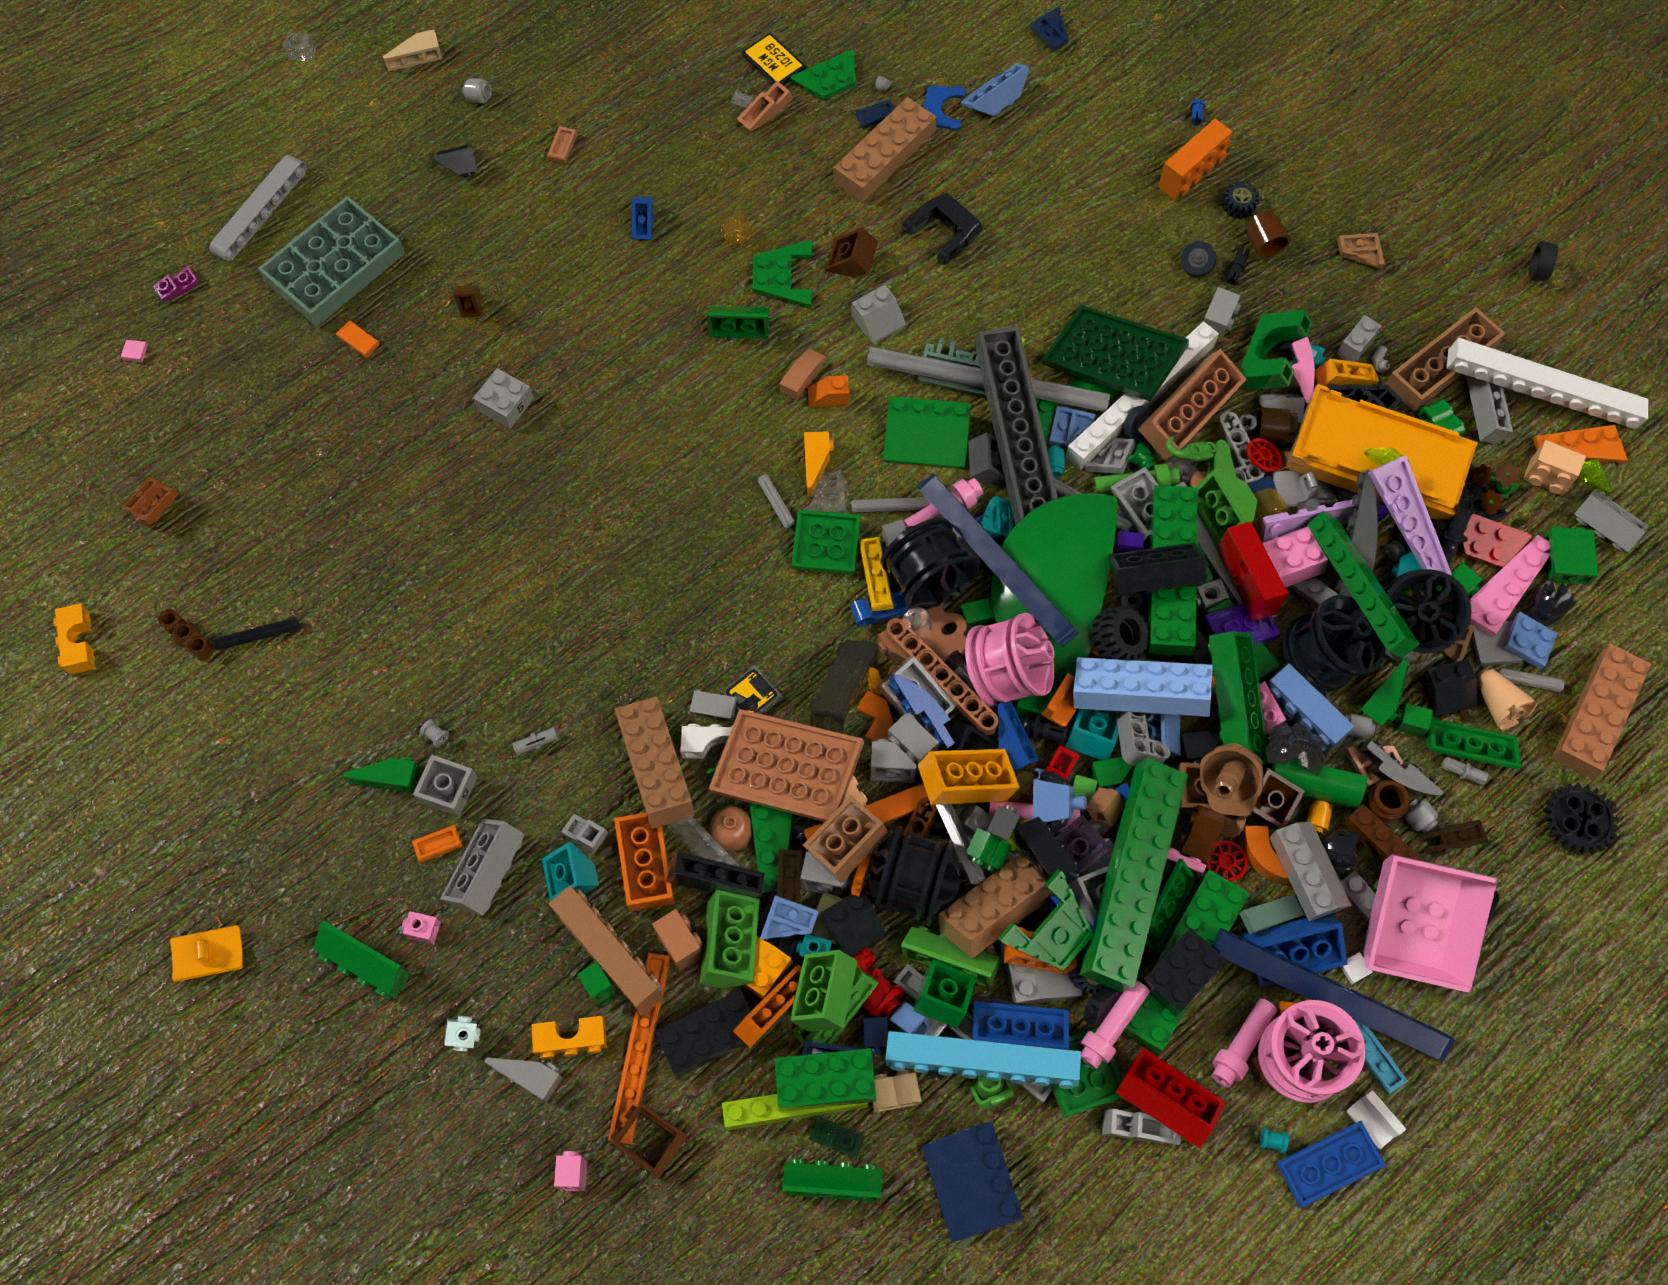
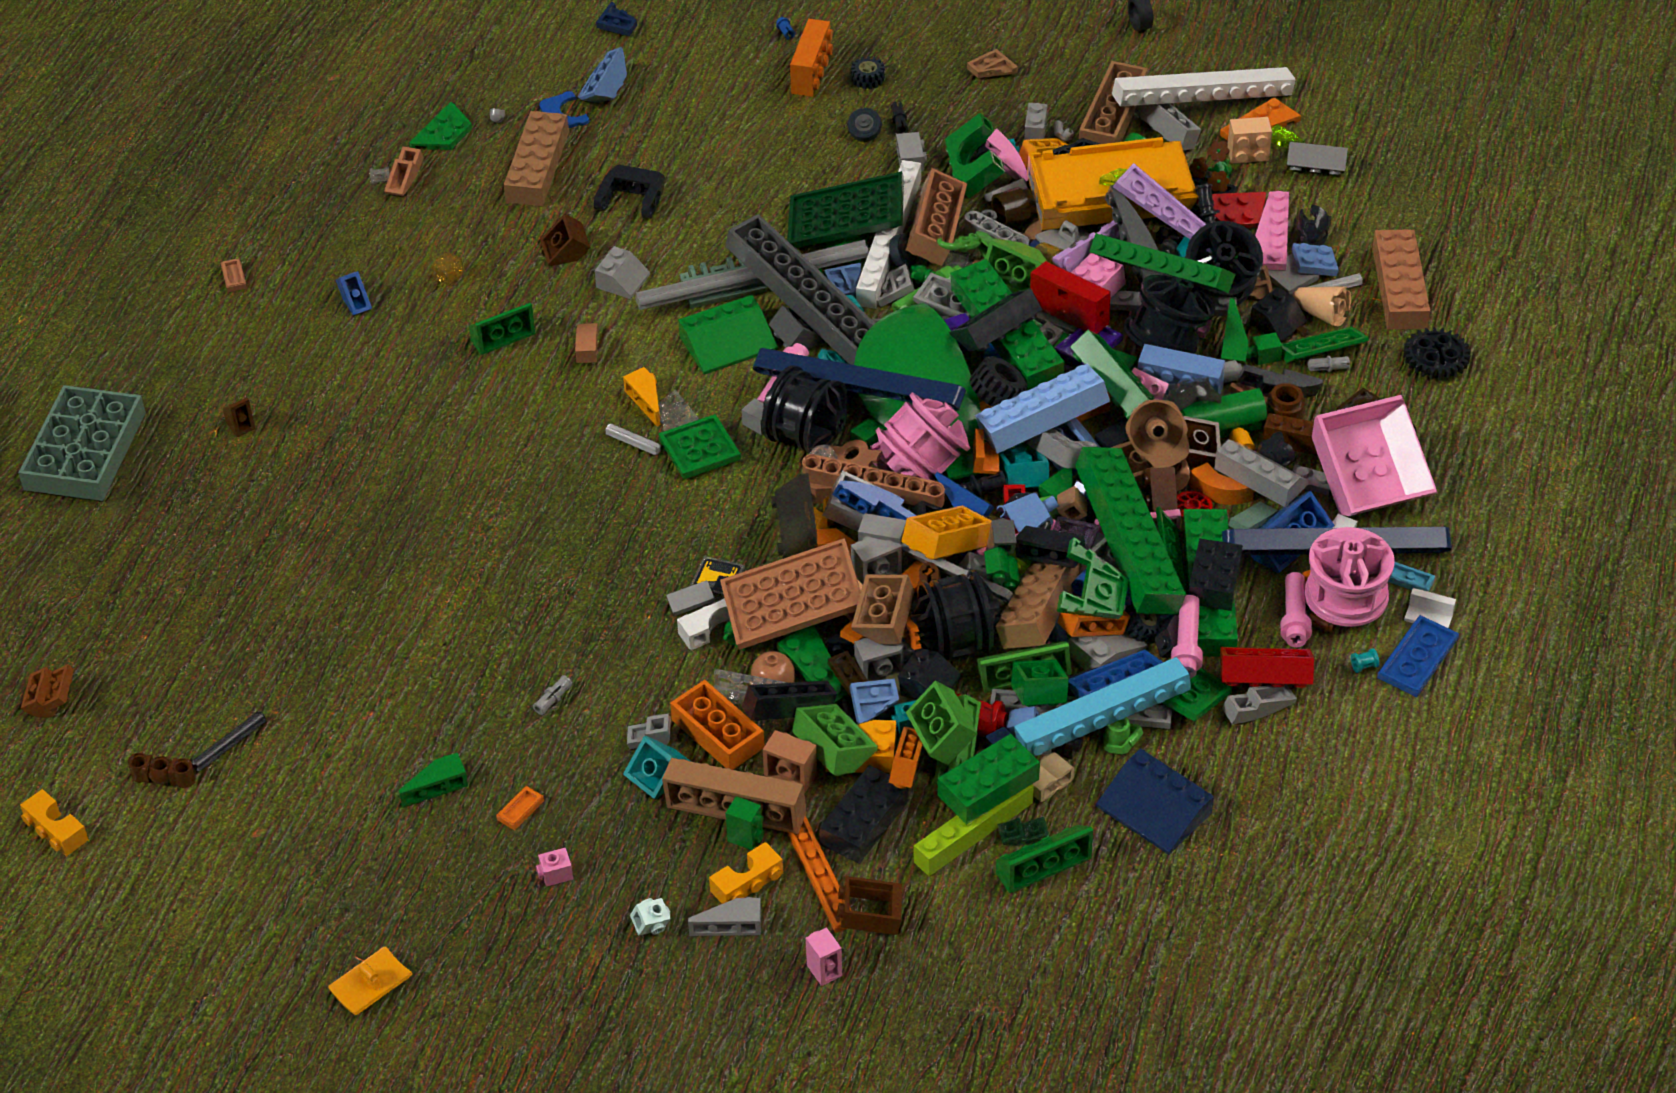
camera: 30 degrees left, 20 degrees down
green slope [313,920,411,999] -> none
orange tile [336,320,380,358] -> none
tan slope [383,29,442,72] -> none
light grey brick [413,755,477,817] -> none
light grey bush [419,719,449,748] -> none
black slope [433,144,478,177] -> none
light grey slope [440,819,525,916] -> none
light grey head [462,78,492,104] -> none
light grey brick [473,368,534,429] -> none
medium nougat brick [615,696,695,829] -> none
tile [742,33,806,85] -> none
green wing [752,240,812,309] -> none
orange slope [808,375,849,407] -> none
blue plate [850,592,914,627] -> none
light grey axle [851,497,932,512] -> none
dark blue tile [855,100,895,129] -> none
yellow tile [859,537,893,612] -> none
reddish brown piece [1246,210,1291,259] -> none
red wheel [1246,438,1282,474] -> none
light grey head [1403,798,1438,833] -> none
green panel [1544,526,1599,585] -> none

